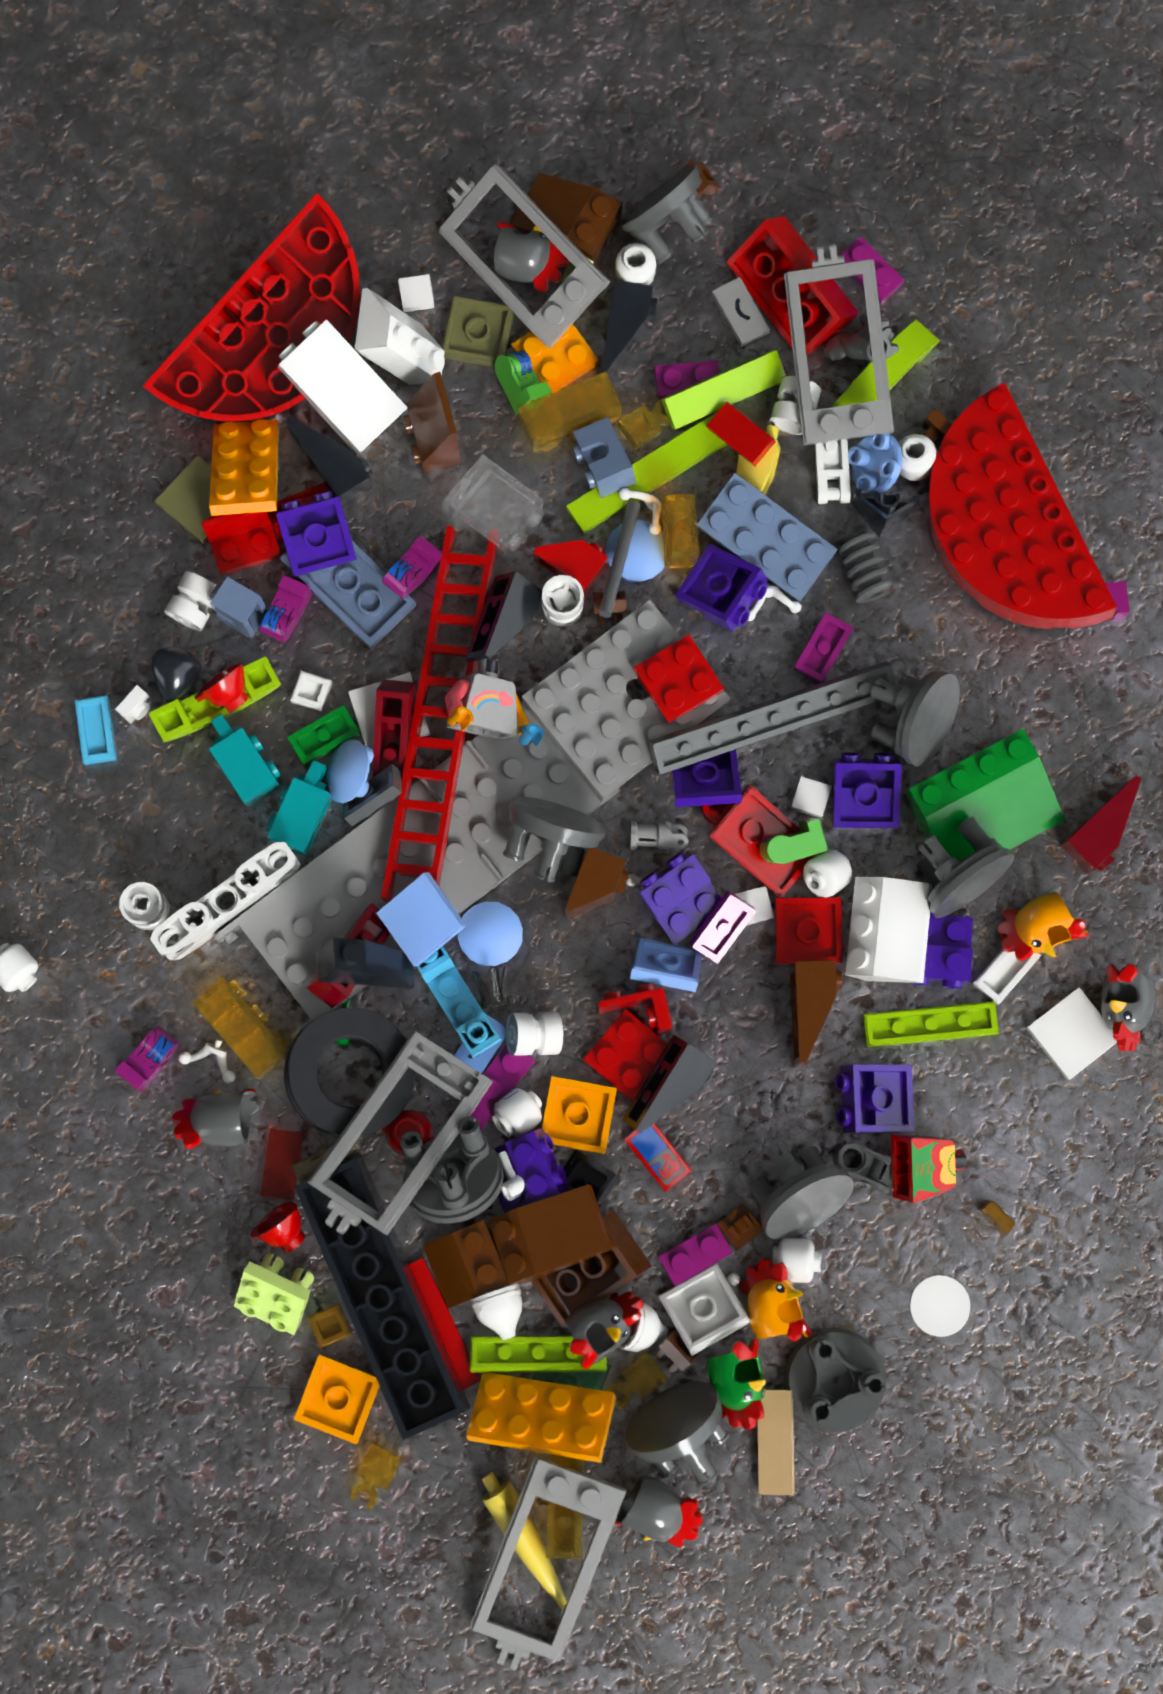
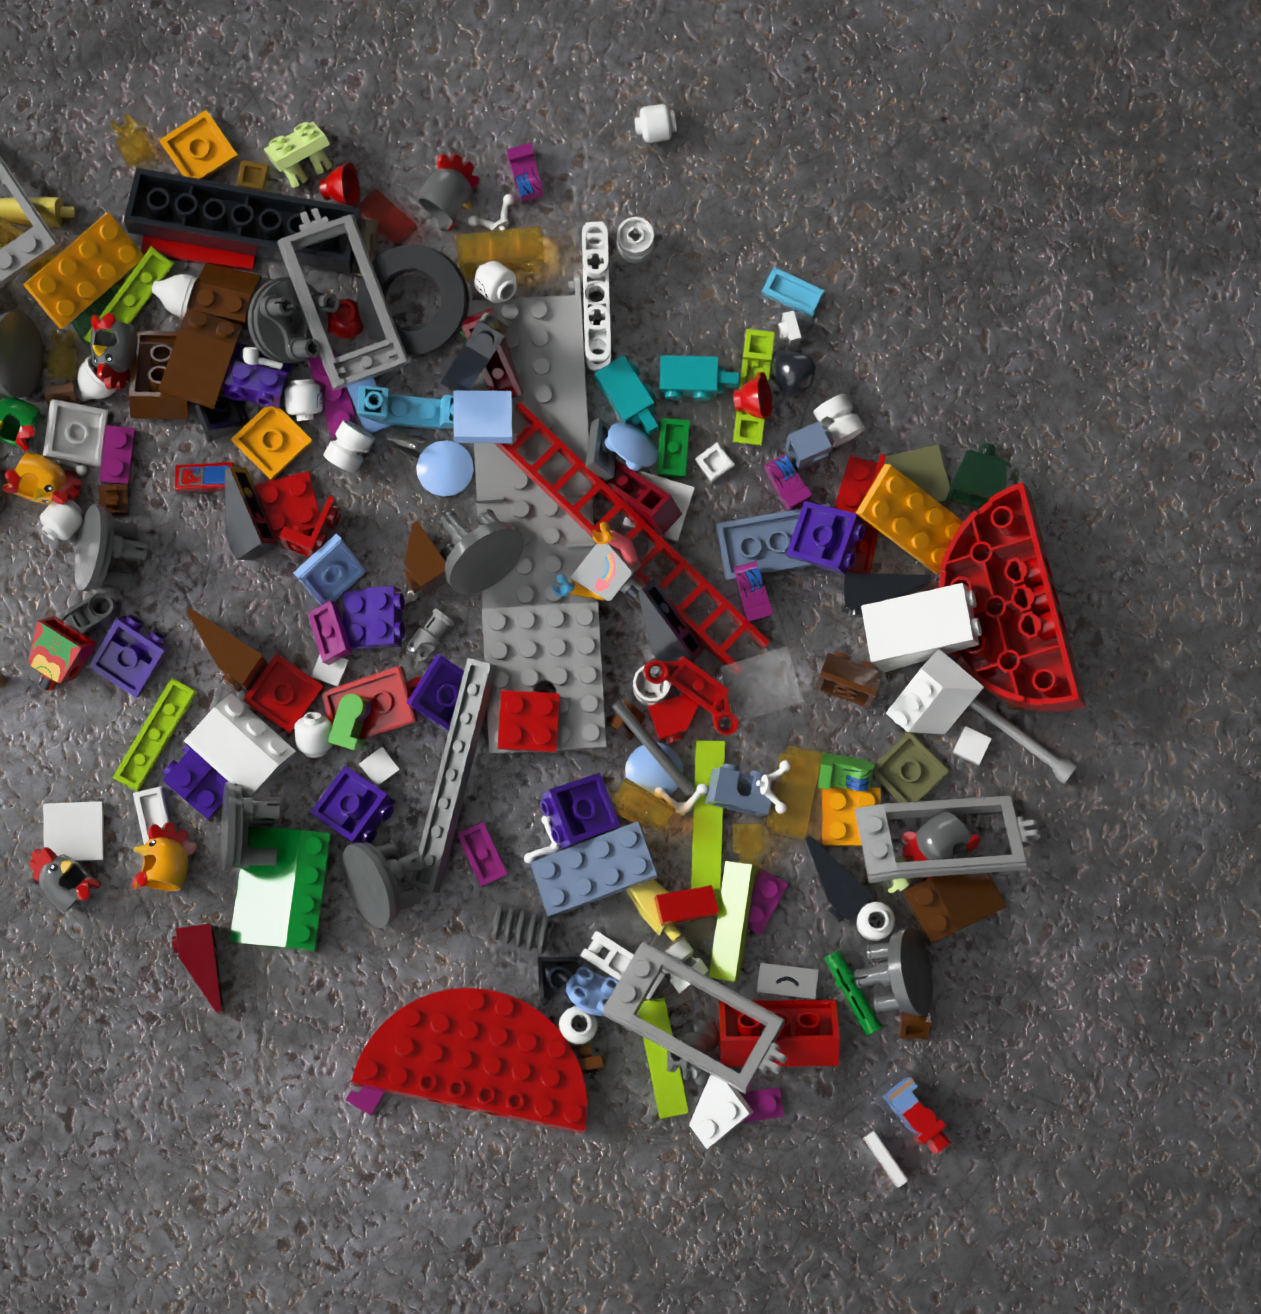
camera: 125 degrees right, 0 degrees up
none -> white head [474,260,517,303]
none -> red plate [643,656,739,735]
none -> white wing [689,1074,753,1149]
none -> white piece [756,760,791,814]
none -> green pin [823,949,883,1036]
none -> white tile [863,1132,907,1187]
none -> hips [882,1077,951,1154]
none -> clear green torso [946,443,1006,509]
none -> light grey piece [969,697,1078,784]

